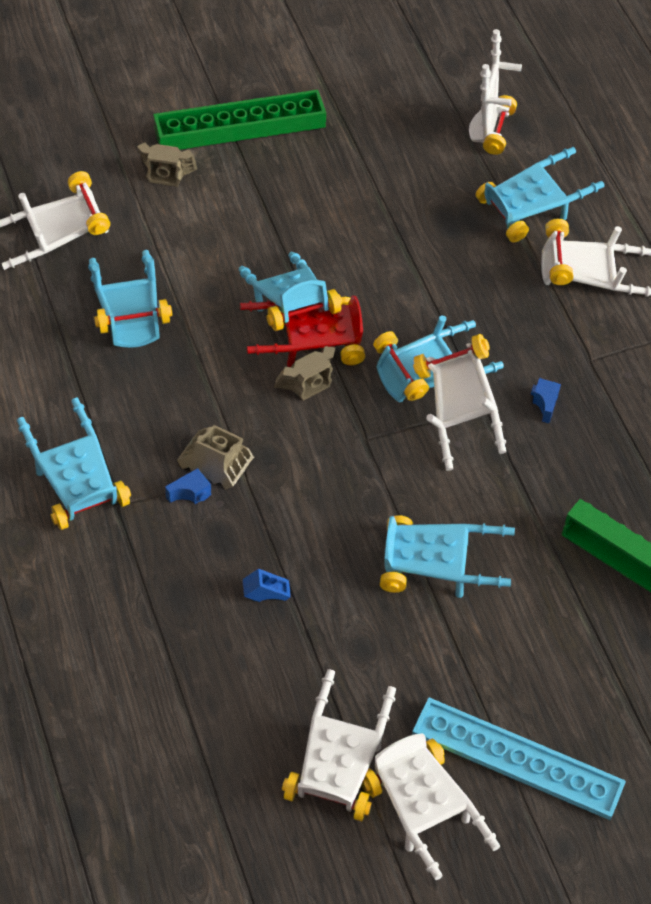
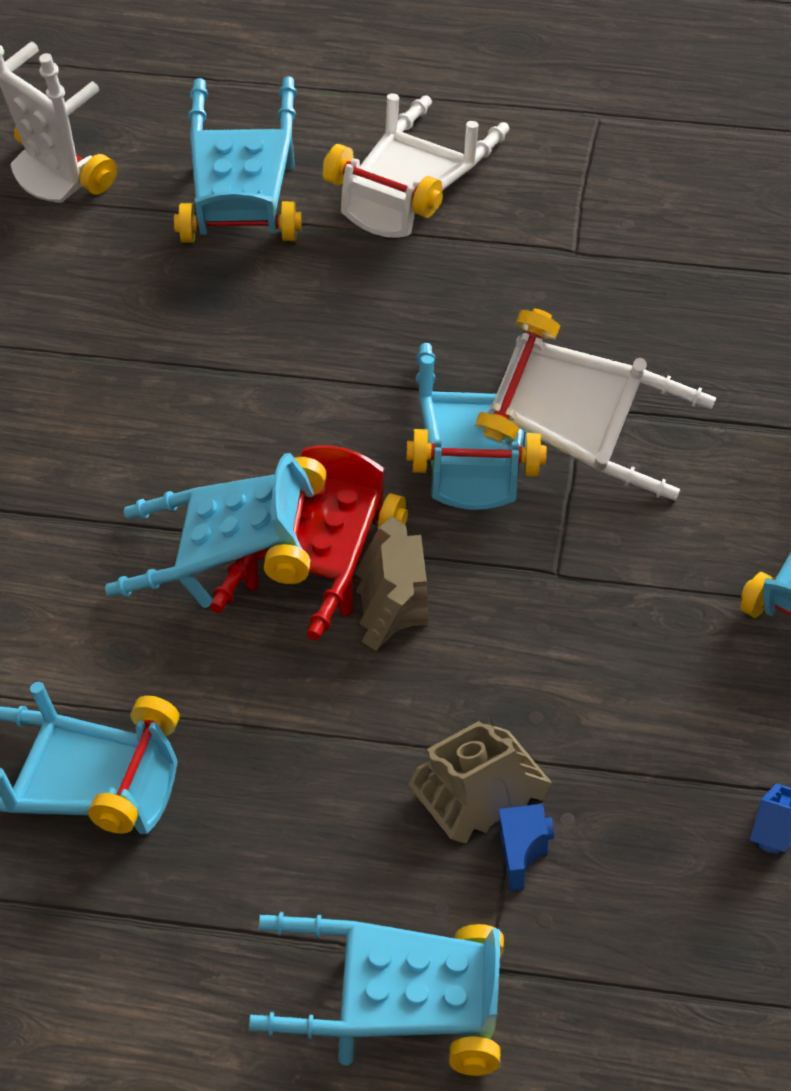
camera: 55 degrees left, 5 degrees down
blue arch [531,378,561,423] -> none

